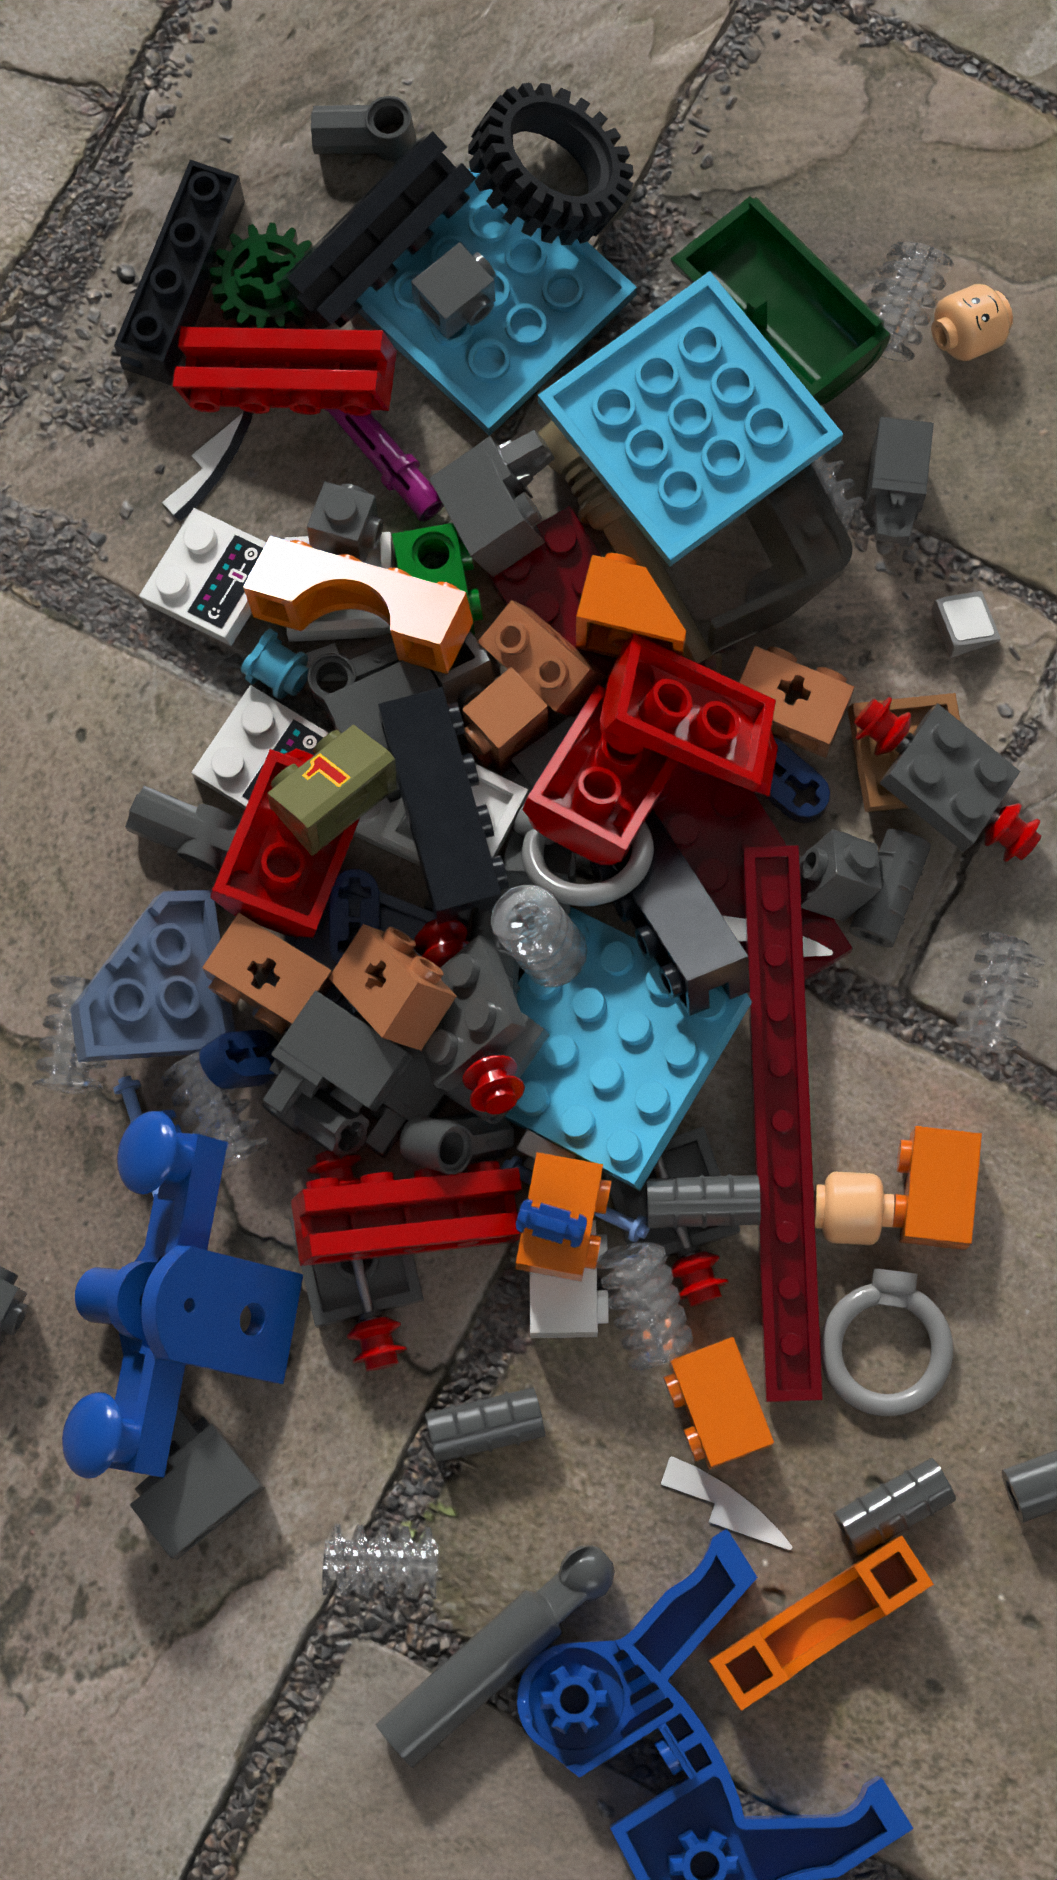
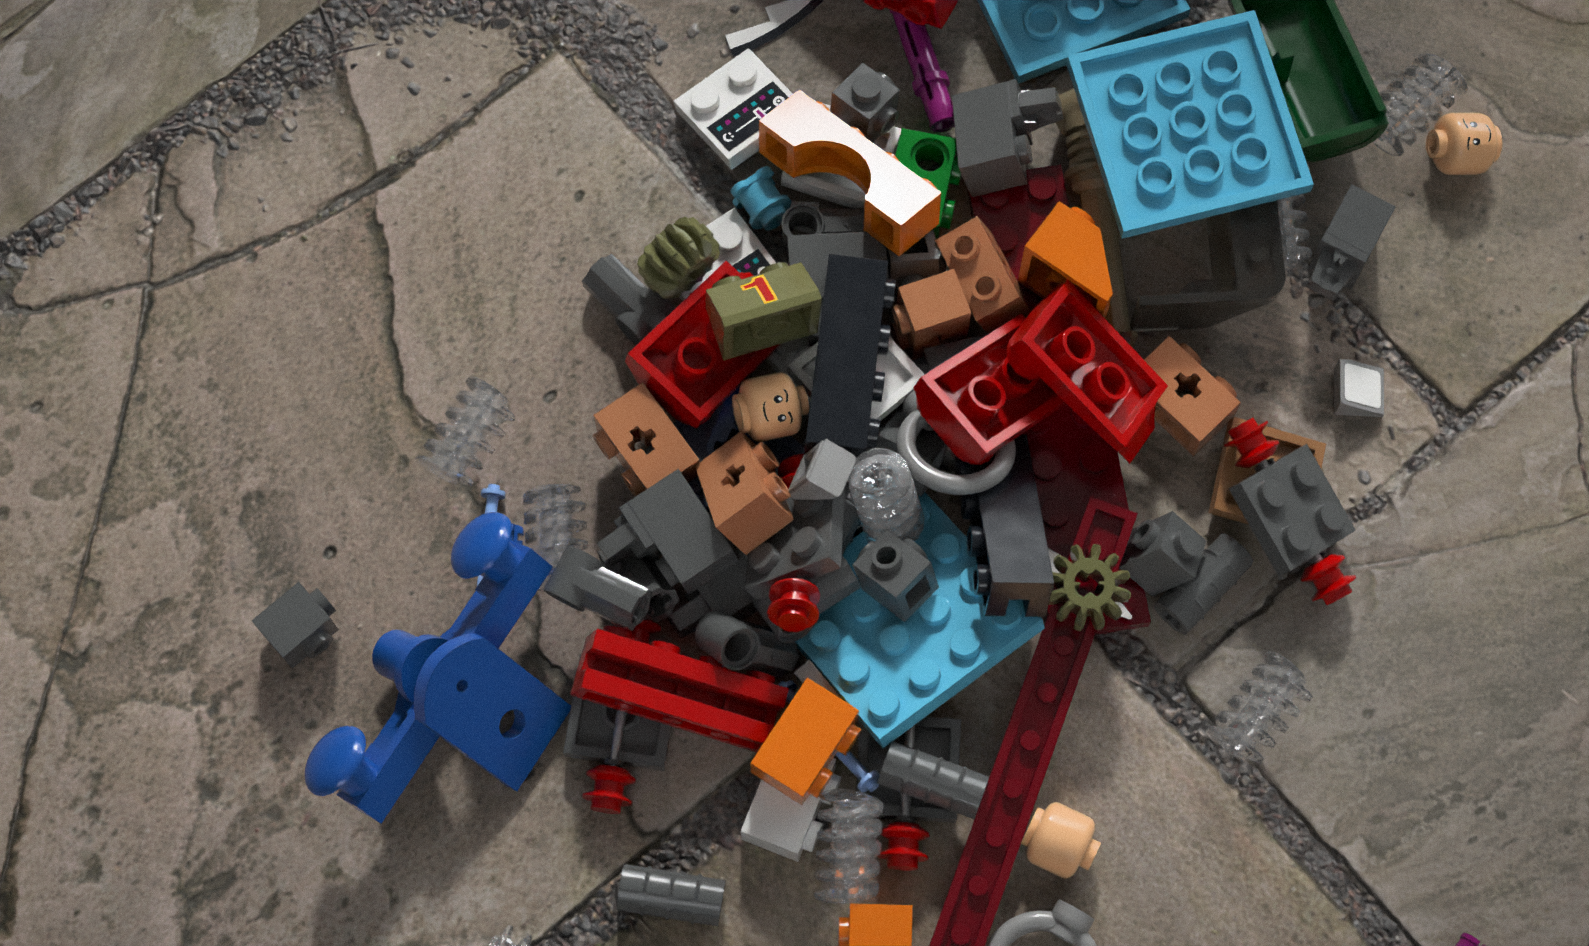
camera: 20 degrees right, 5 degrees down
sand blue plate [70,890,235,1062] -> none
dark grey hinge [130,1406,265,1560] -> none
dark blue beam [199,1030,279,1089] -> none
blue piece [516,1199,587,1248] -> none
dark blue beam [760,737,830,823] -> none
orange brick [892,1126,982,1250] -> none
none -> dark grey piece [543,545,653,631]
none -> olive gear [637,217,720,299]
none -> light nougat head [732,372,809,442]
none -> light grey slope [788,439,856,500]
none -> dark grey brick [852,530,939,622]
none -> olive gear [1049,544,1131,631]

